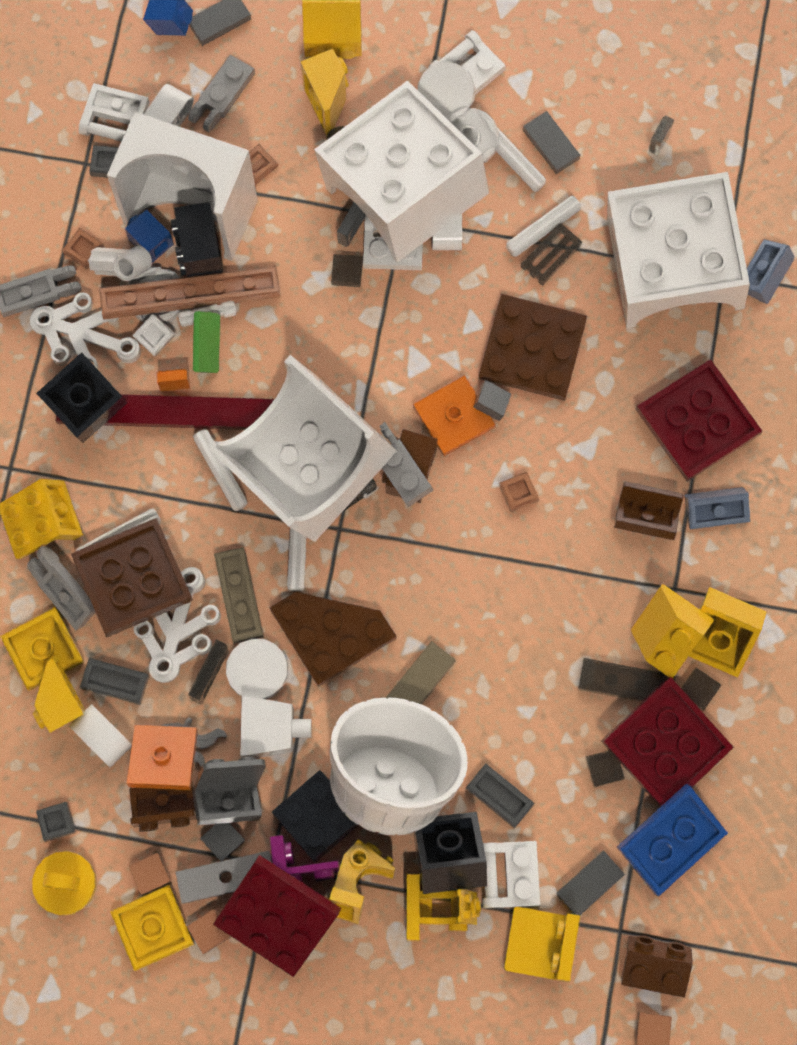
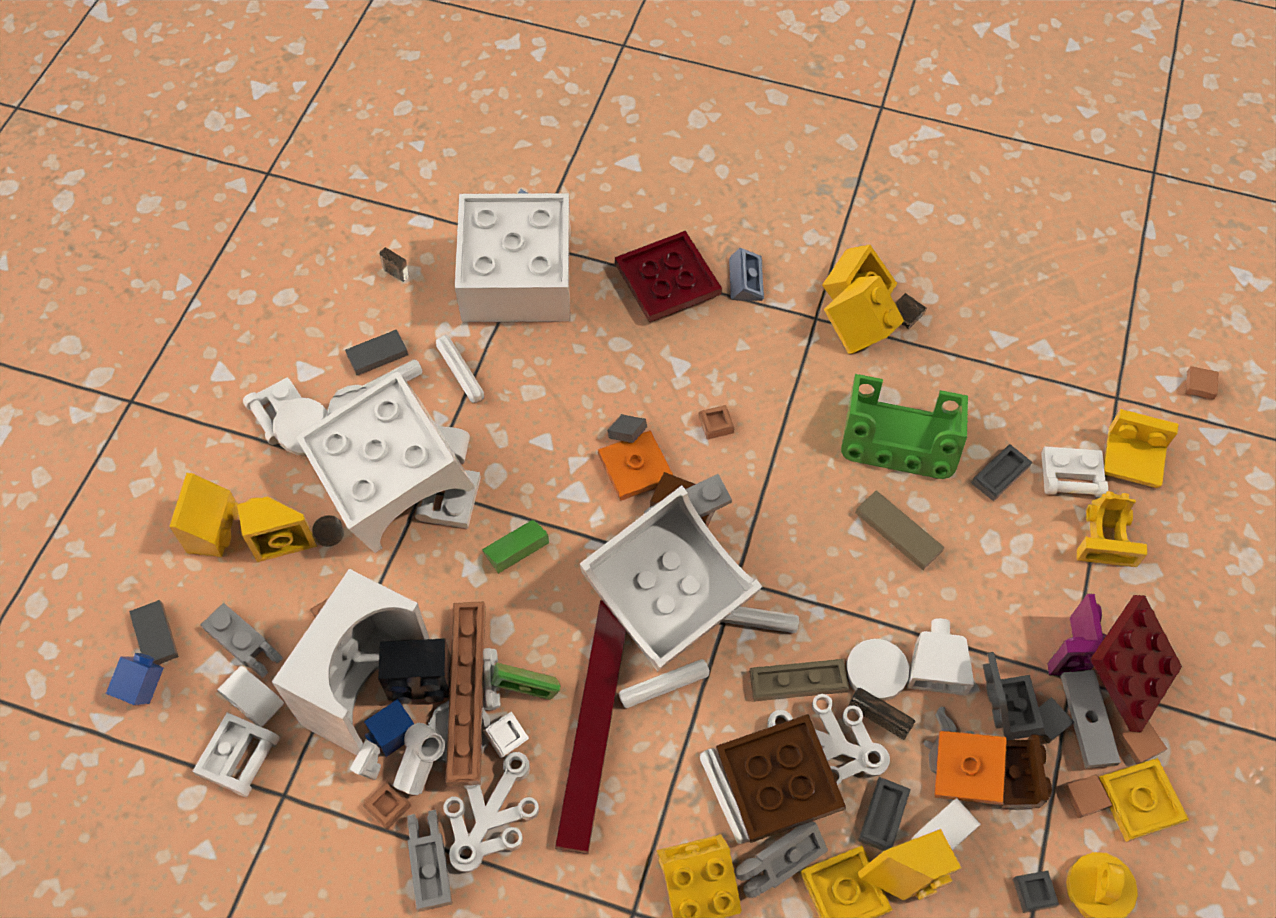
camera: 85 degrees left, 15 degrees down
black brick [36,352,128,443] -> none
dark grey tile [89,145,118,178] -> none
orange tile [156,369,190,392] -> none
reddish brown plate [269,592,397,687] -> none
black brick [272,770,359,863] -> none
white piece [329,697,468,836] -> none
yellow tile [329,839,395,924] -> none
clear smoke tile [331,254,363,287] -> none
dark grey tile [337,202,365,247] -> none
black brick [414,811,487,894] -> none
reddish brown plate [478,294,587,401] -> none
clear smoke tile [521,223,582,286] -> none
dark grey tile [556,850,625,916] -> none
clear smoke tile [578,658,676,702] -> none
clear smoke tile [585,750,625,788] -> none
dark red plate [601,677,734,807] -> none
reddish brown bracket [614,482,684,540] -> none
blue tile [616,784,728,897] -> none
reddish brown bracket [621,936,693,998] -> none
none -> white tile [350,739,381,780]
none -> bright green slope [482,520,549,574]
none -> bright green windscreen [841,374,968,479]

